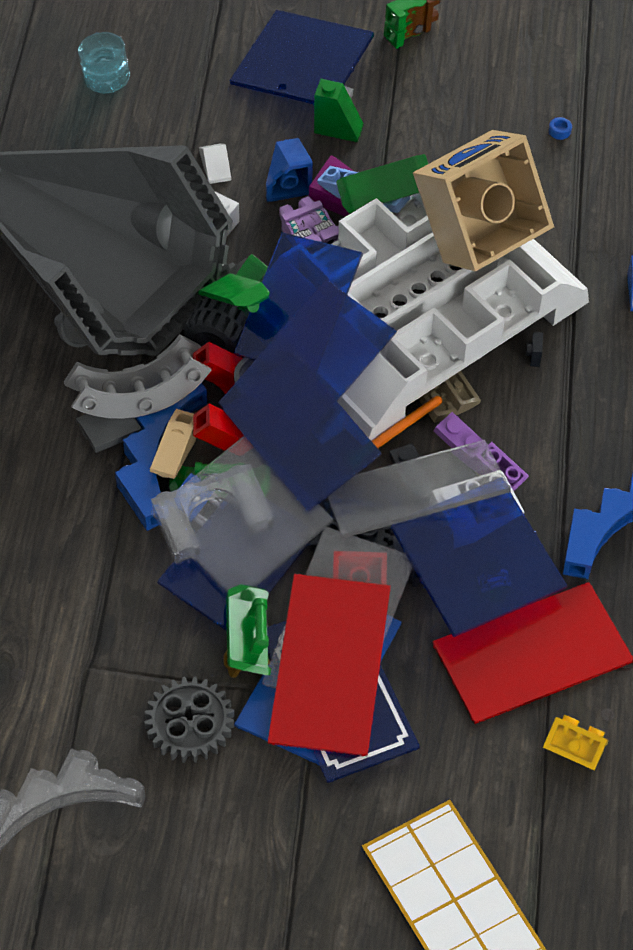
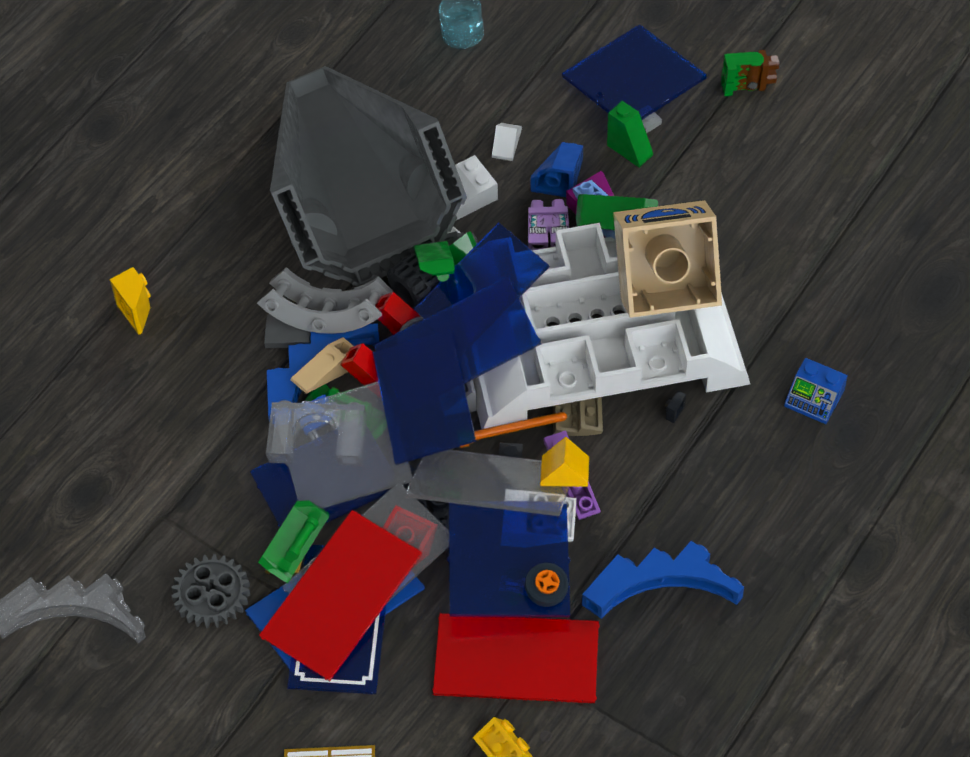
camera: 30 degrees right, 0 degrees up
blue tile [549,117,572,140] -> none
none -> black wheel [525,563,569,607]
none -> yellow slope [540,436,589,487]

